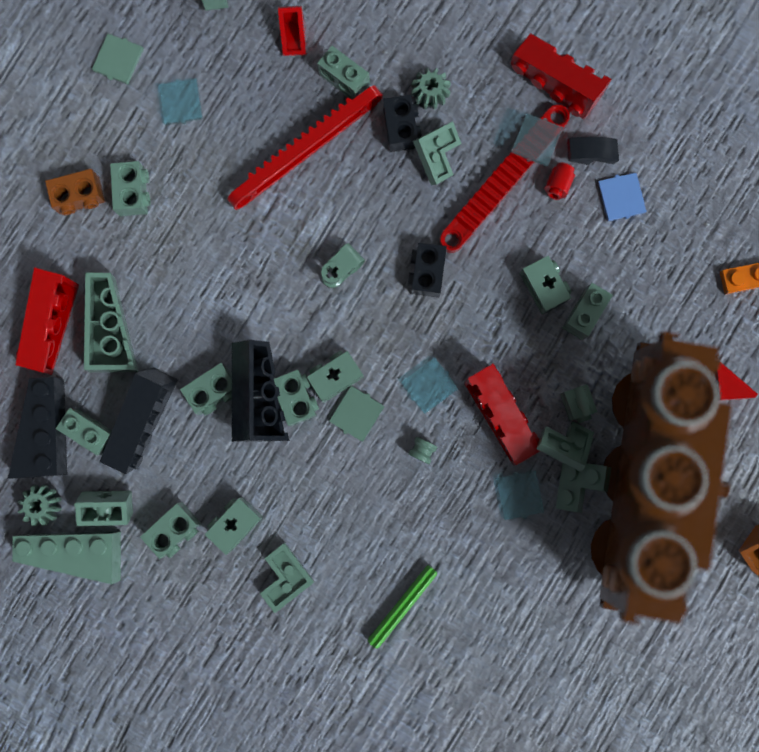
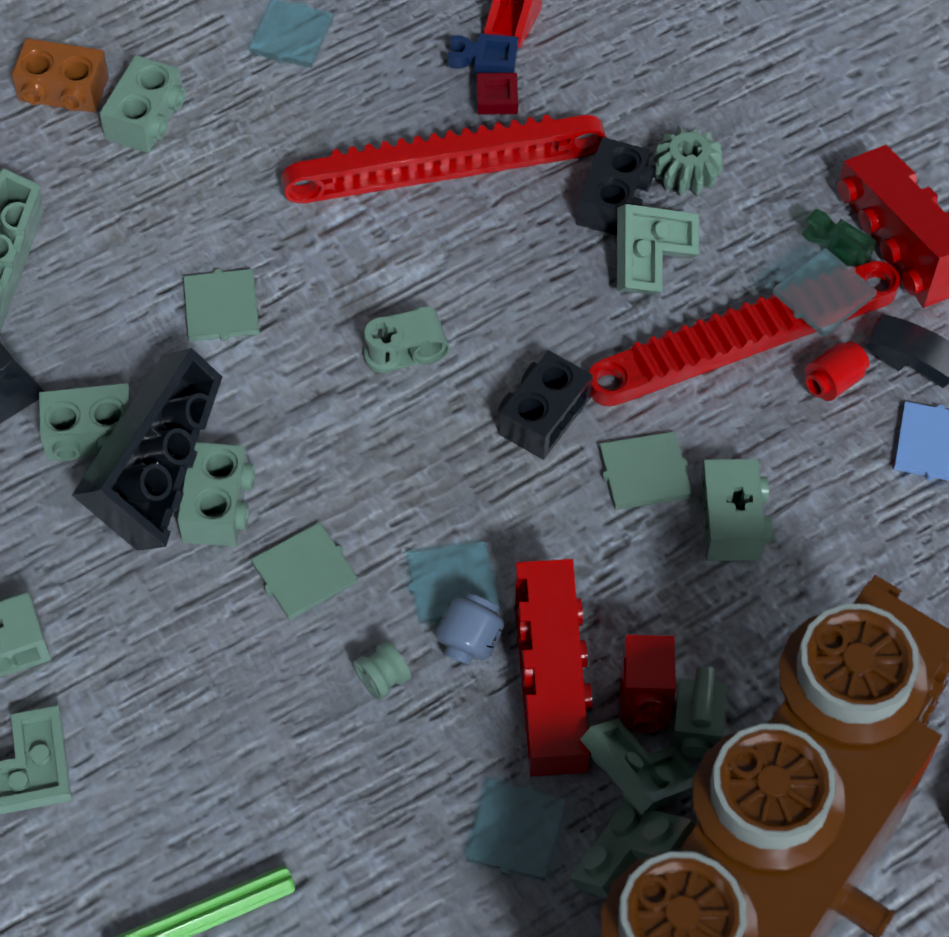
camera: 20 degrees right, 25 degrees down
sand green brick [307,351,364,403] -> none
sand green brick [317,46,370,100] -> none
sand green brick [562,283,613,340] -> none
none -> sand green piece [183,269,260,342]
none -> sand blue head [436,592,504,666]
none -> dark blue plate [448,33,519,74]
none -> dark red plate [477,73,518,115]
none -> sand green piece [599,431,692,510]
none -> red brick [620,635,676,733]
none -> clear green plate [802,209,876,269]

